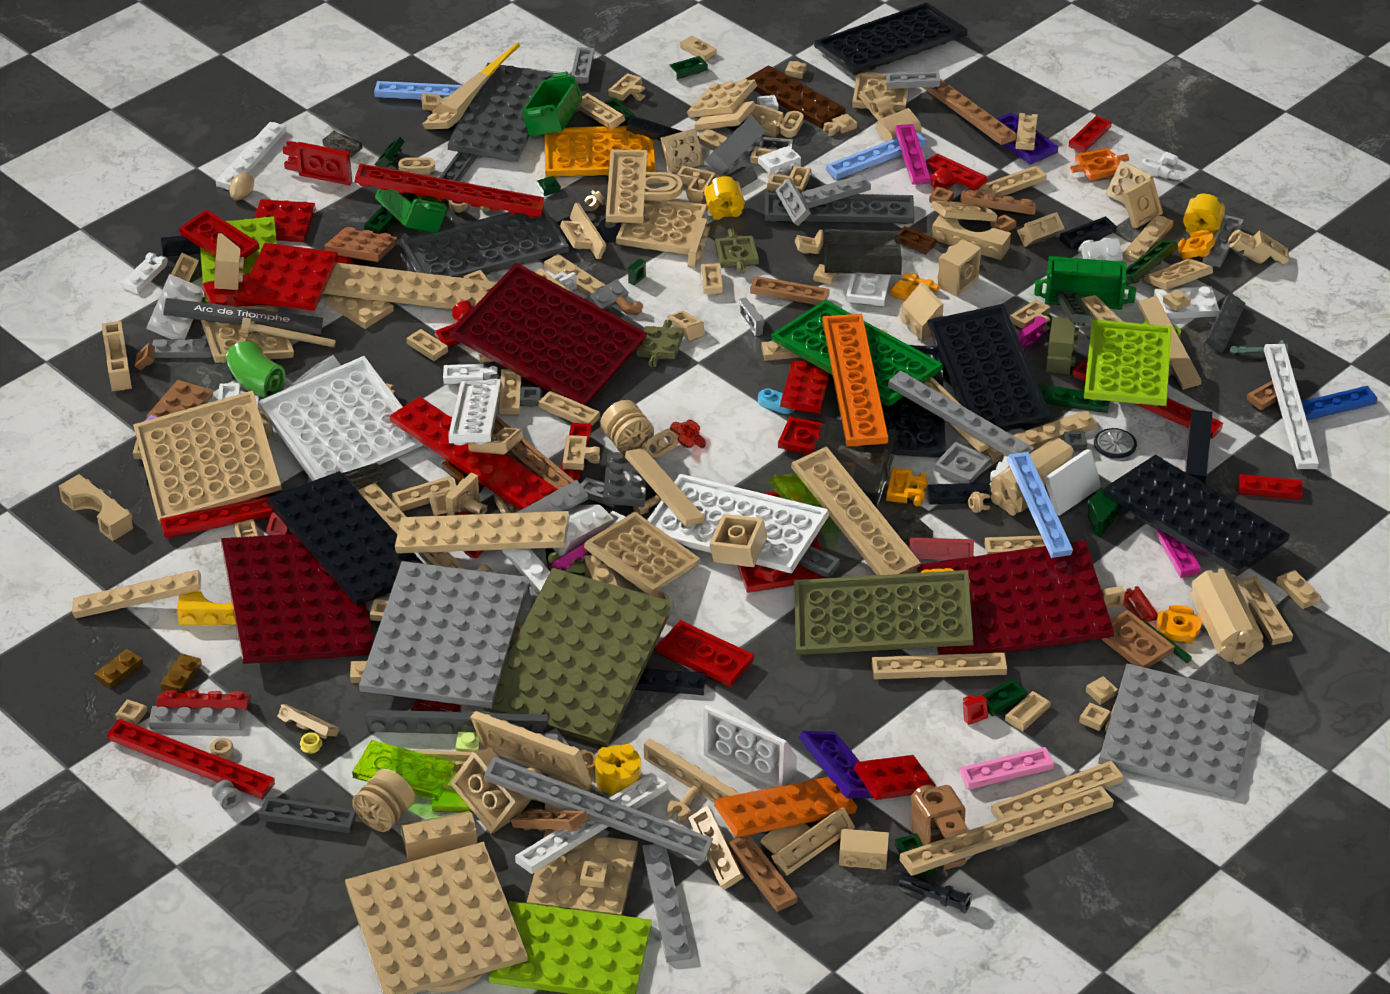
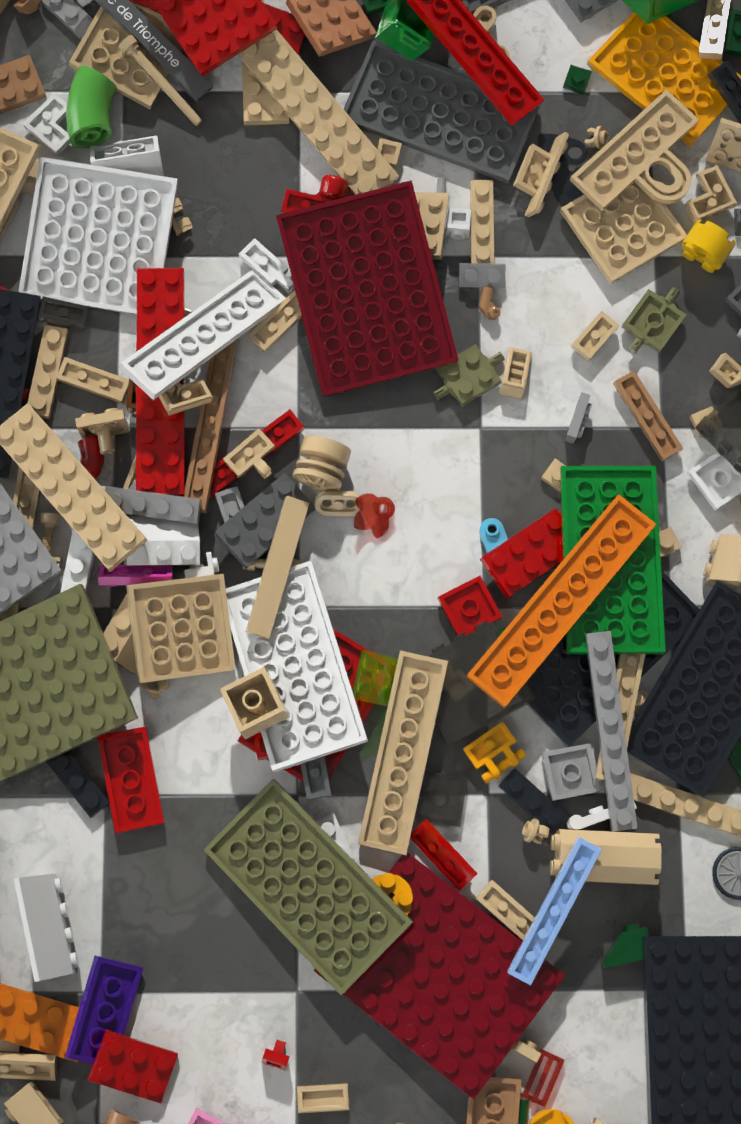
camera: 40 degrees right, 35 degrees up
tan plate [407,329,448,361] -> none
tan plate [428,490,450,516] -> none
dark grey plate [520,387,541,406] -> none
tan plate [538,391,600,426] -> none
dark green plate [627,258,646,286] -> none
tan plate [688,218,710,268] -> none
tan plate [872,653,1007,679] -> none
dark green plate [983,679,1027,717] -> none
white tile [1044,449,1102,516] -> none
dark grey plate [1063,431,1088,451] -> none
dark pink plate [1156,529,1201,578] -> none

